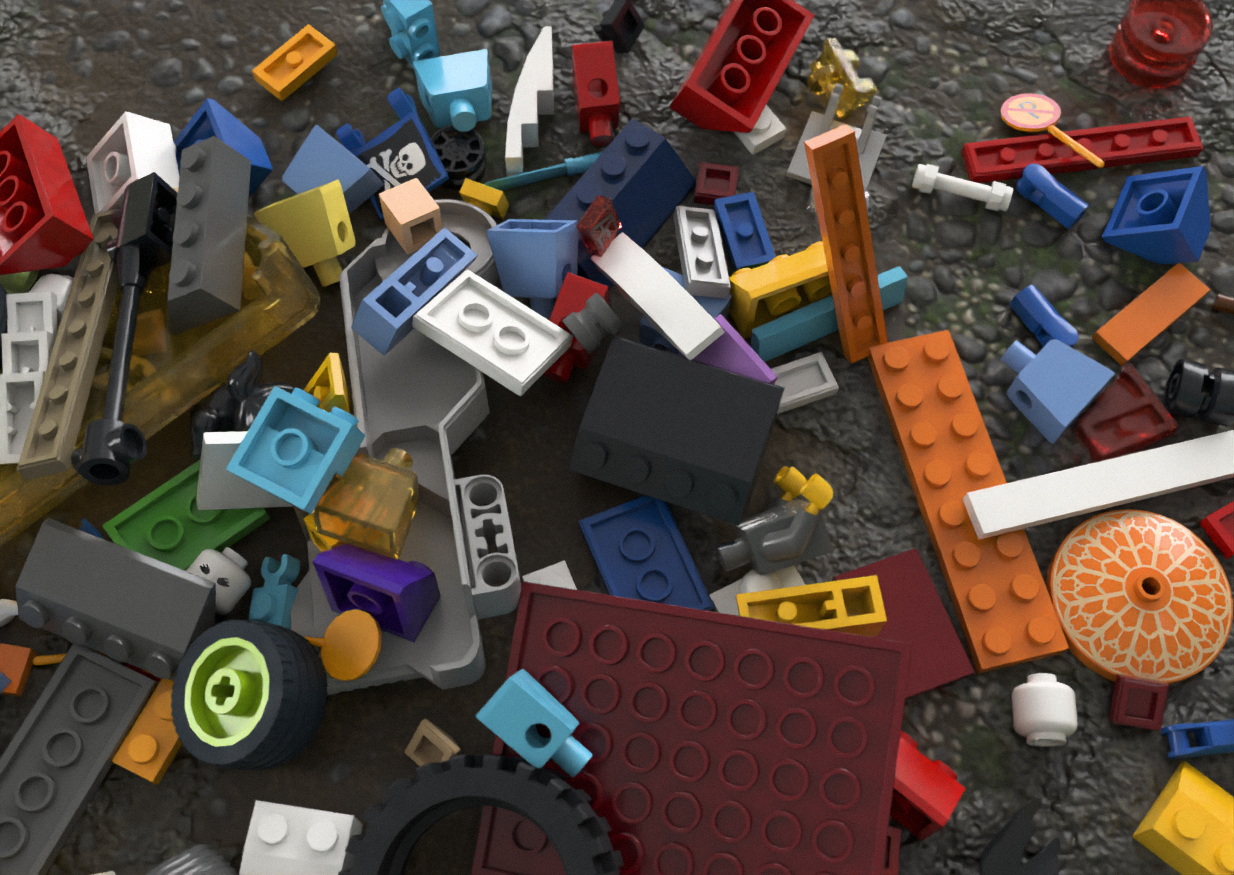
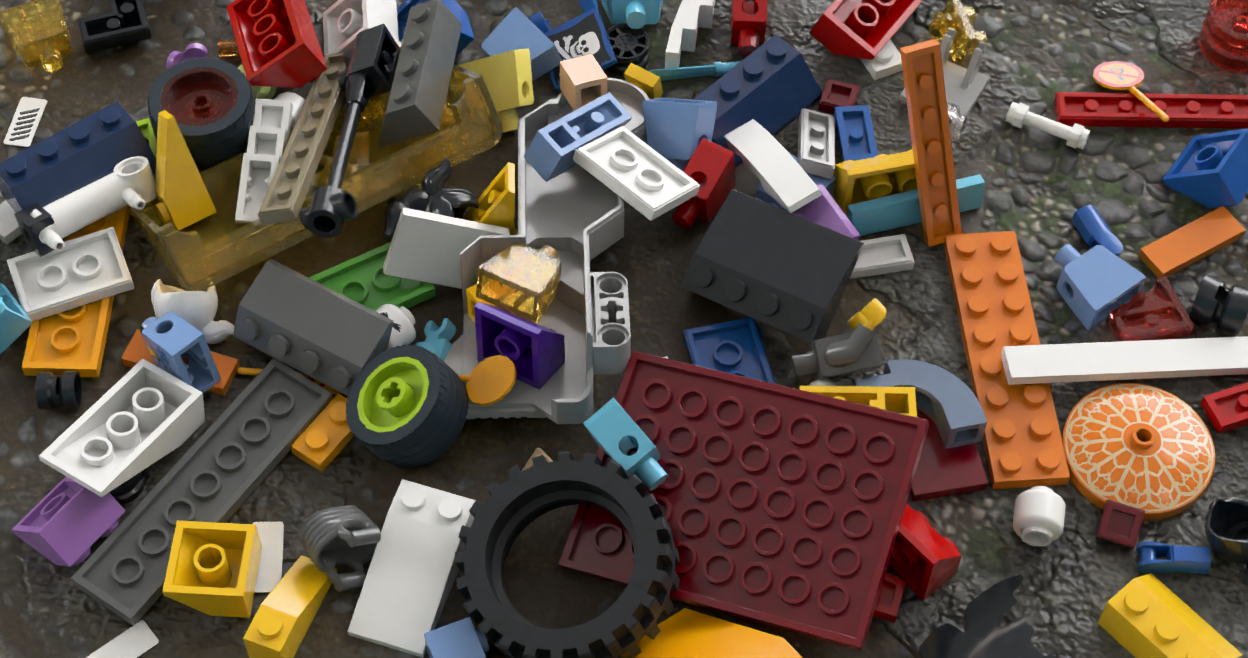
camera: 10 degrees right, 10 degrees down
medium azure plate [226,386,366,514] -> none
dark grey wheel [562,292,624,355] -> none
clear red tile [577,195,622,257] -> none
blue bar [1016,164,1090,229] -> none
none -> sand blue arch [854,359,987,449]

